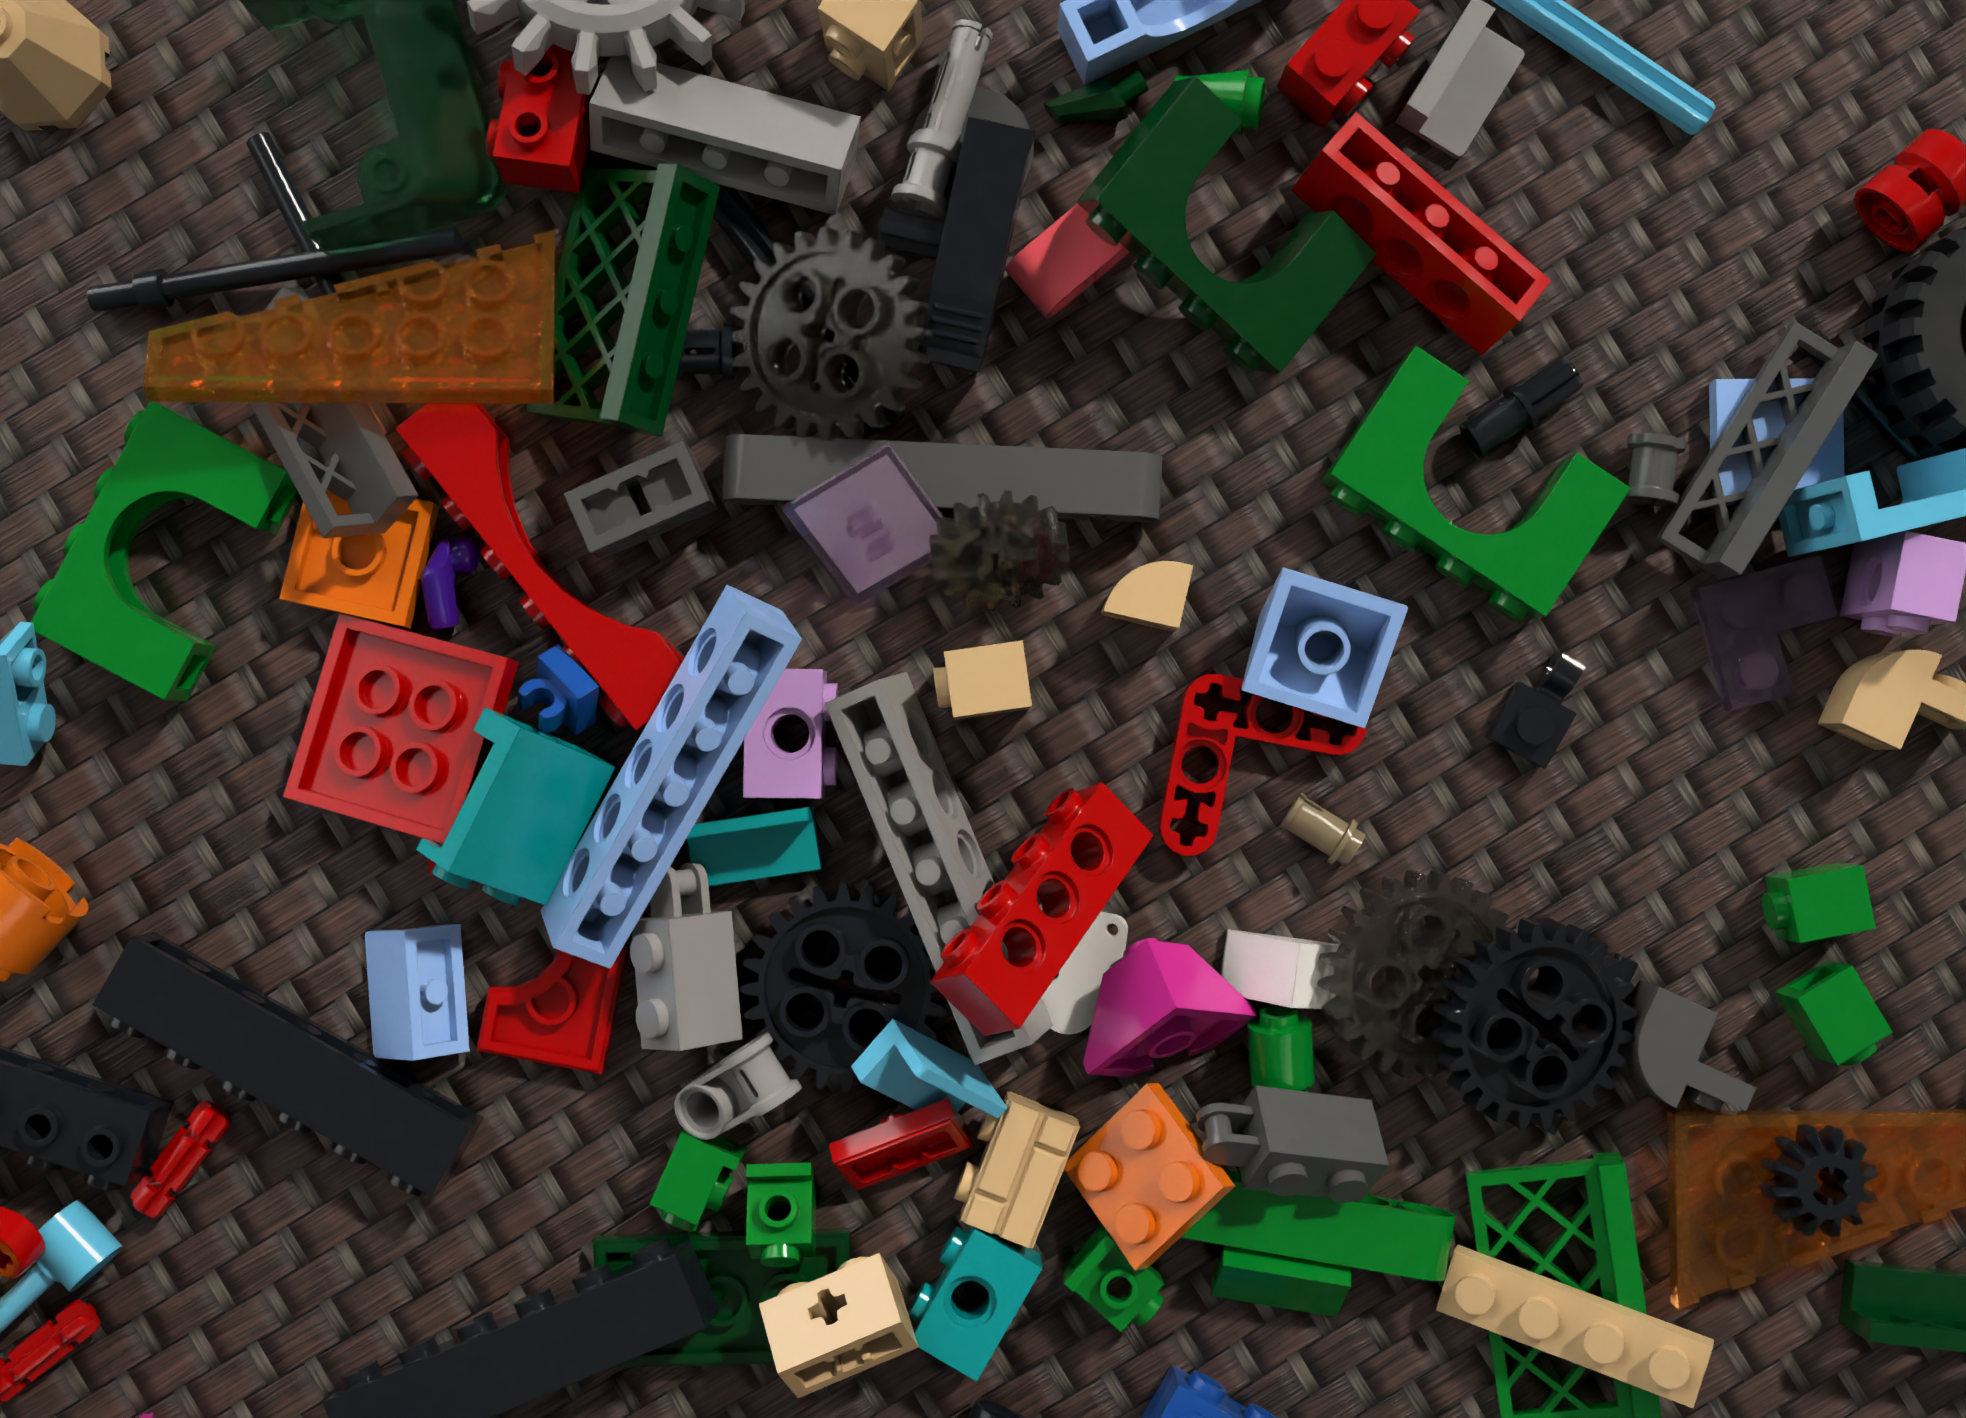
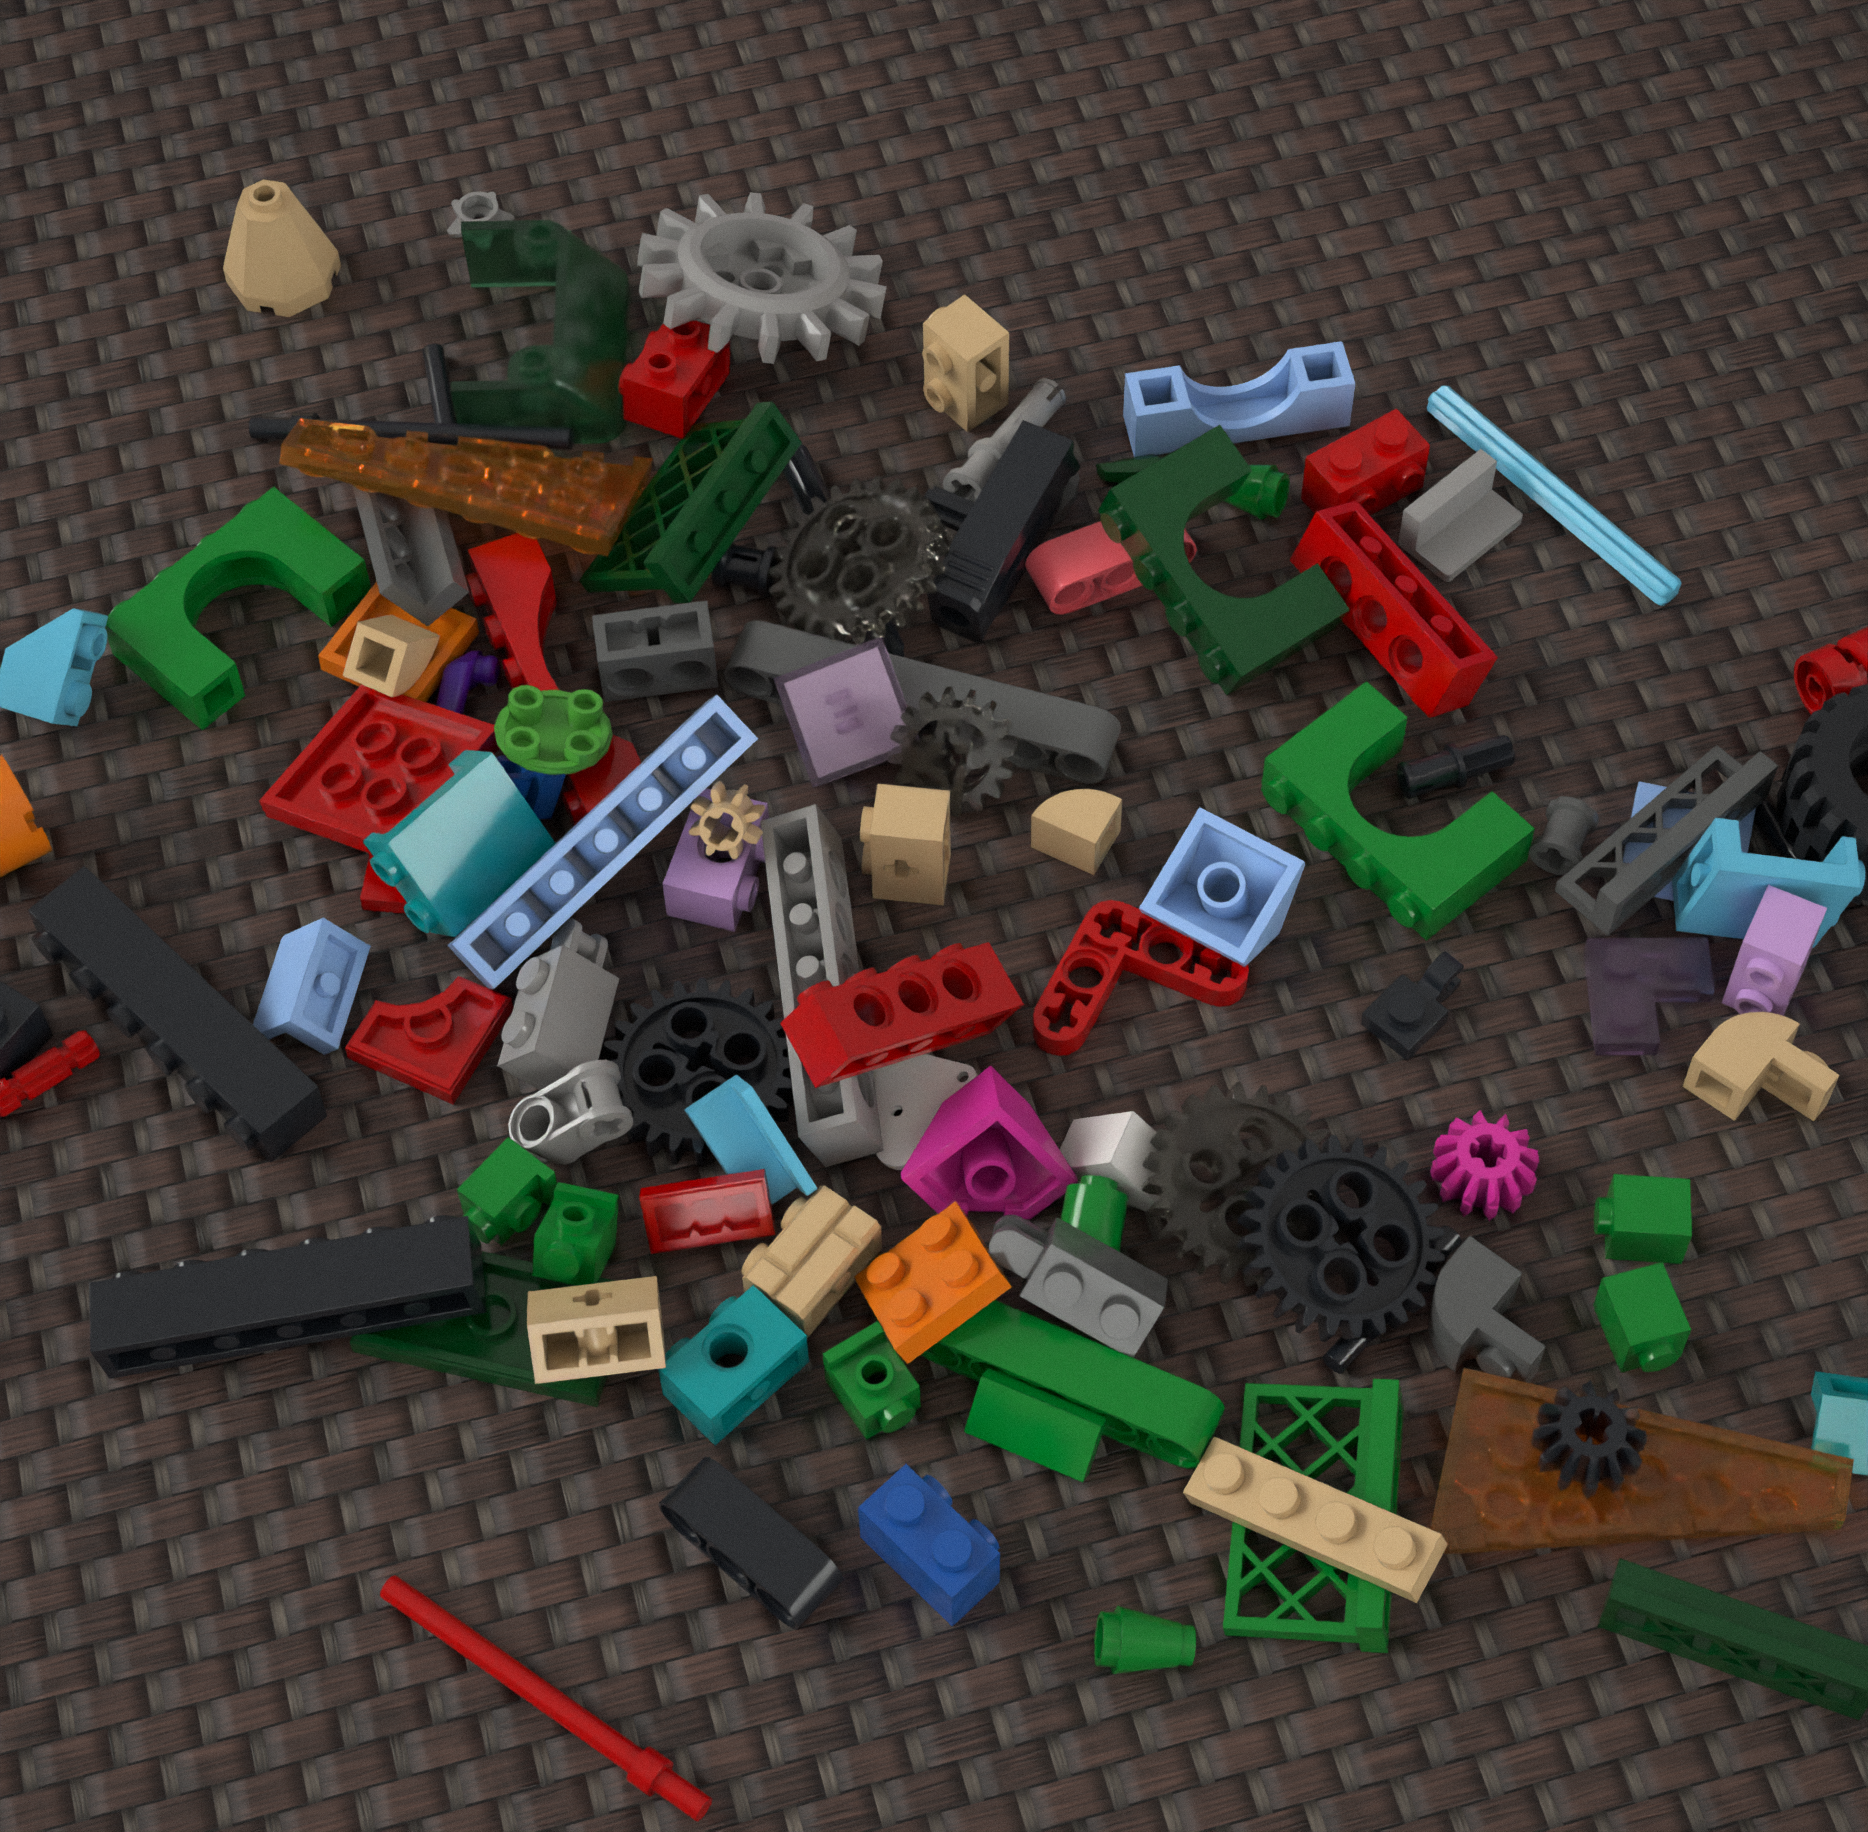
camera: 20 degrees right, 30 degrees down
light grey brick [589,55,861,215] -> none
teal panel [686,806,822,886] -> none
dark tan pin [1280,793,1366,867] -> none
none -> tan brick [342,614,440,697]
none -> bright green dish [494,685,613,775]
none -> tan gear [688,781,765,860]
none -> dark pink gear [1430,1110,1539,1222]

